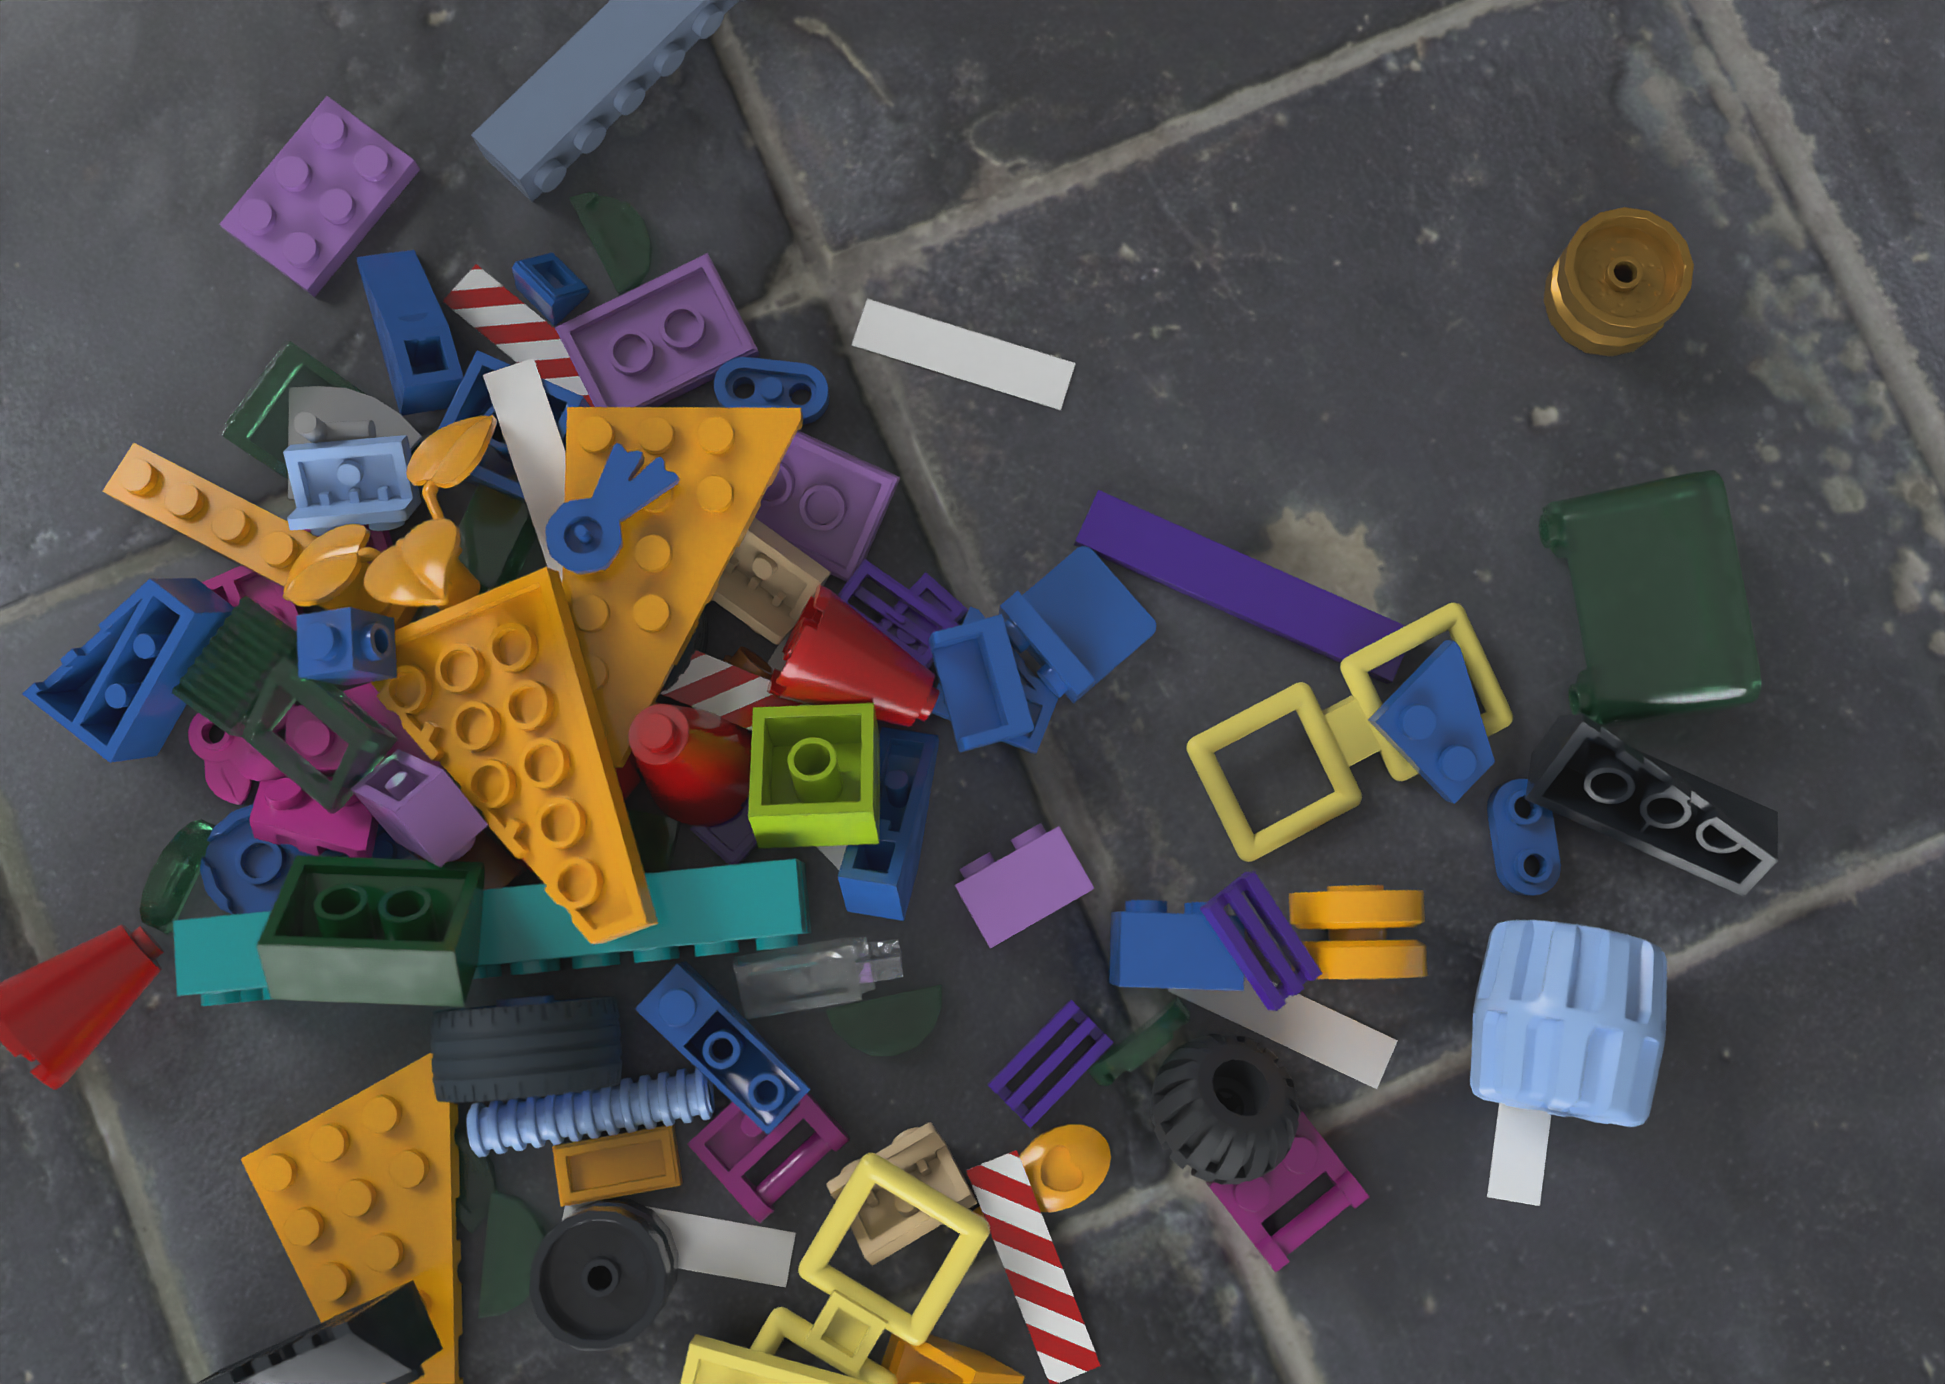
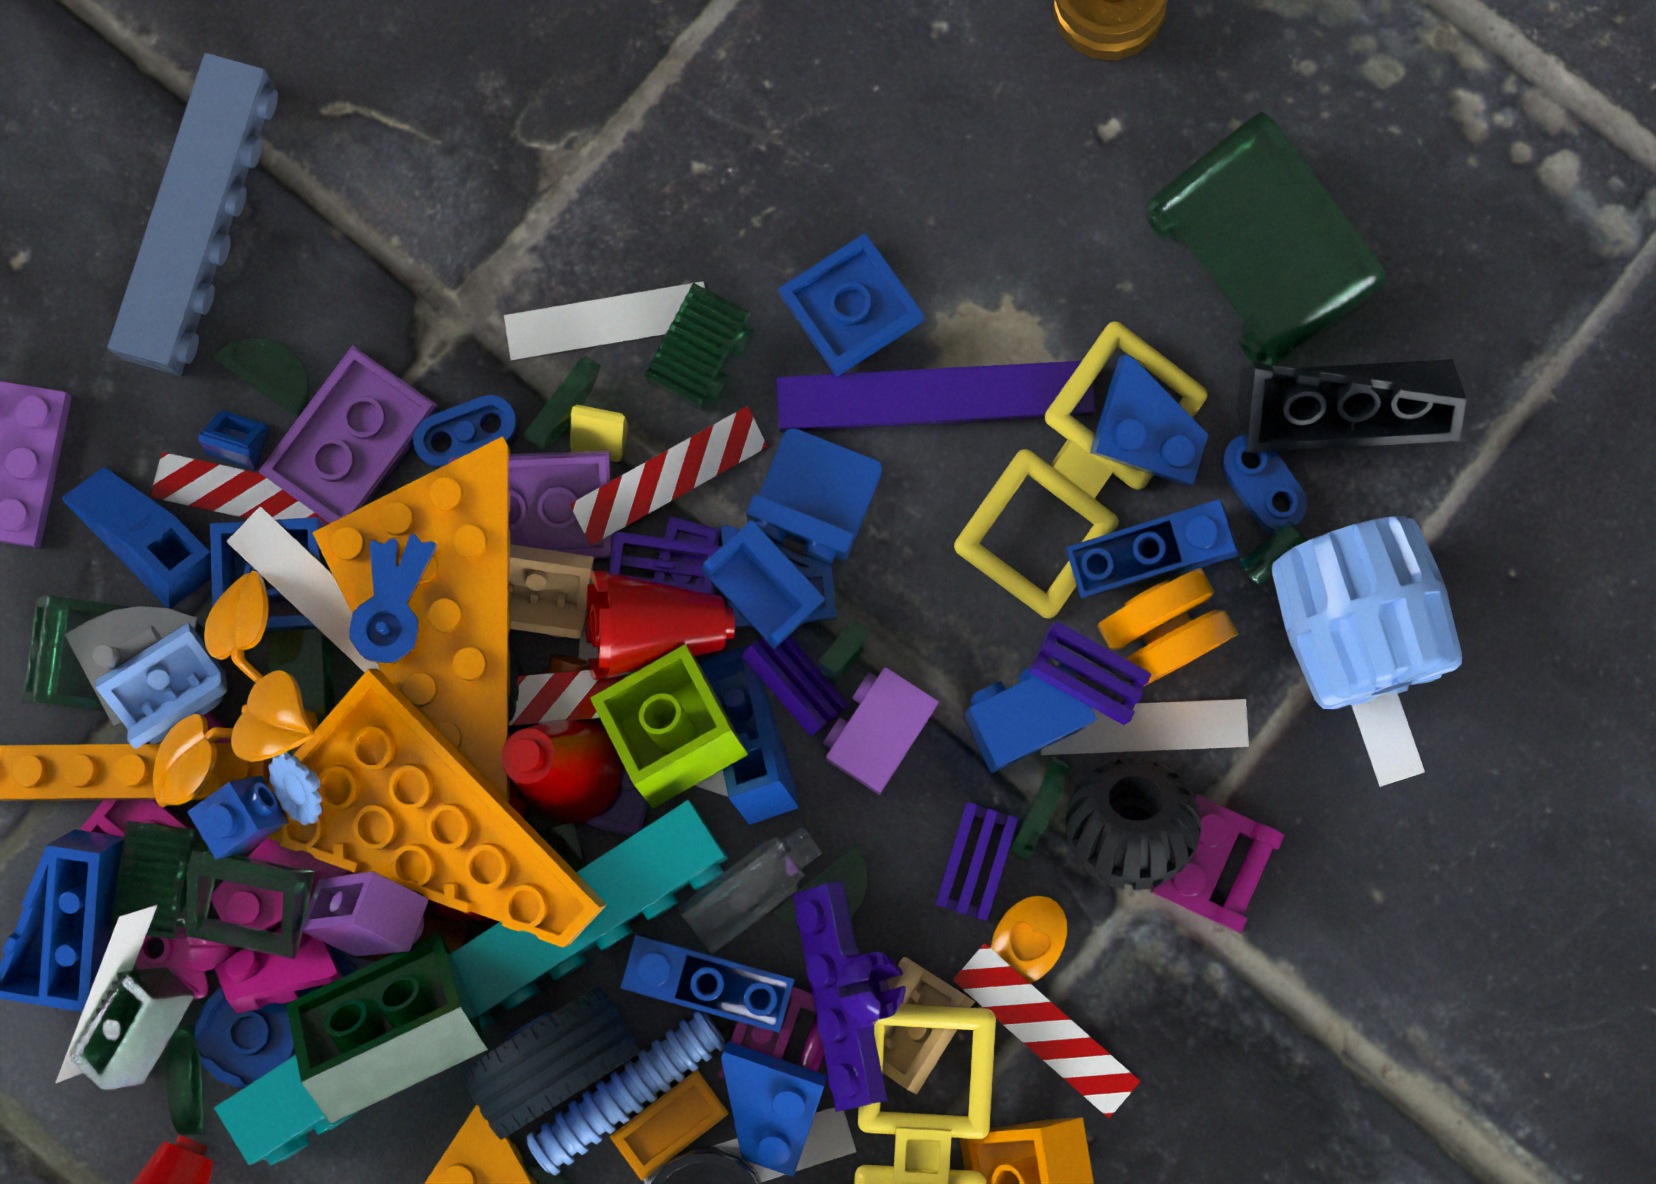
camera: 20 degrees left, 0 degrees up
none -> white sticker [55,905,158,1083]
none -> brick [70,967,195,1091]
none -> light blue piece [268,752,322,825]
none -> clear green tile [524,355,601,450]
none -> sticker [569,406,768,546]
none -> light yellow slope [570,404,629,462]
none -> clear green brick [644,283,755,411]
none -> blue wing [721,1041,828,1177]
none -> dark purple tile [741,635,850,736]
none -> blue plate [778,233,924,377]
none -> dark purple plate [793,882,906,1112]
none -> clear green tile [819,619,869,683]
none -> blue slope [1065,499,1240,599]
none -> clear green pin [1239,521,1308,587]

